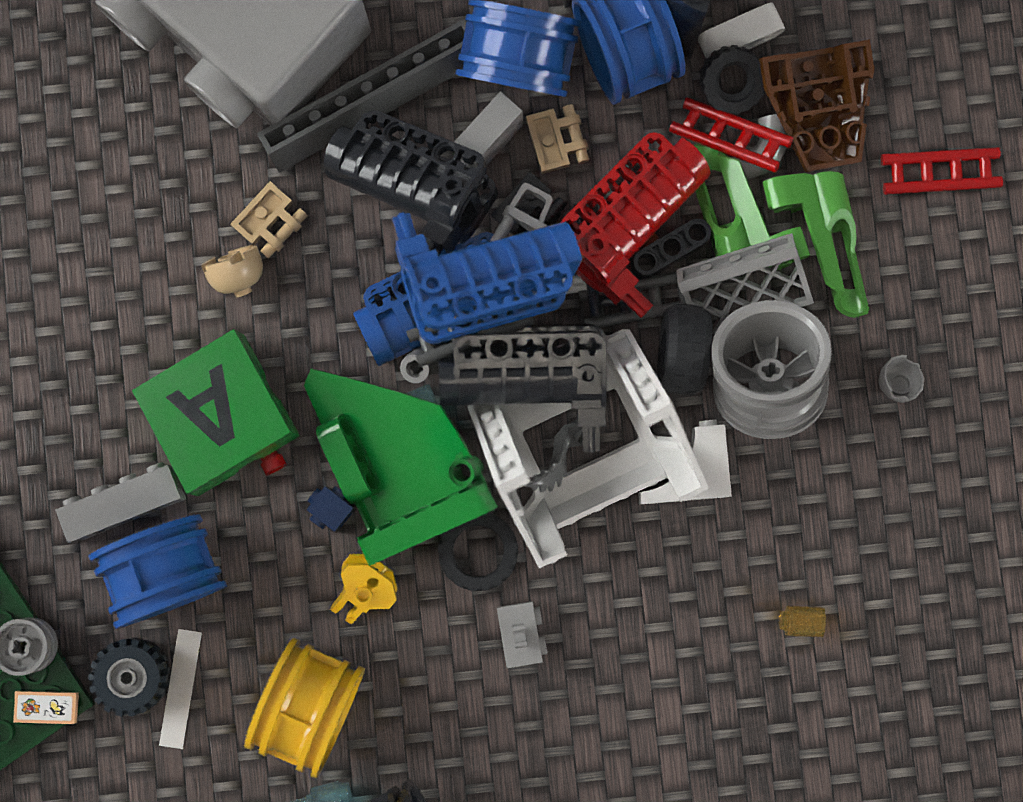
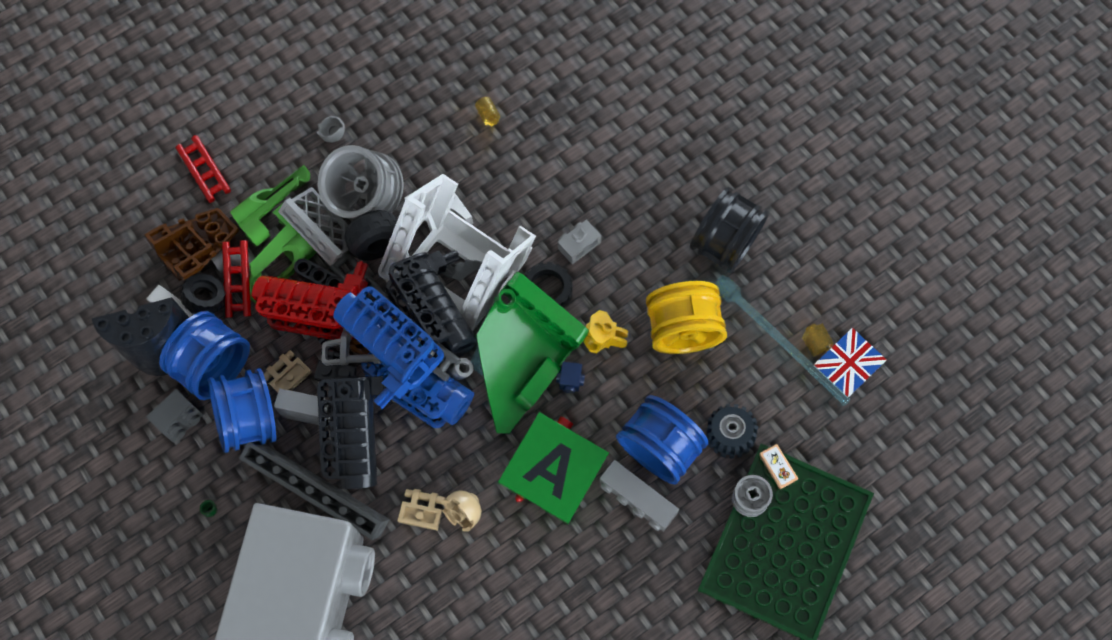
camera: 120 degrees left, 15 degrees down
white sticker [159,629,202,749] -> none

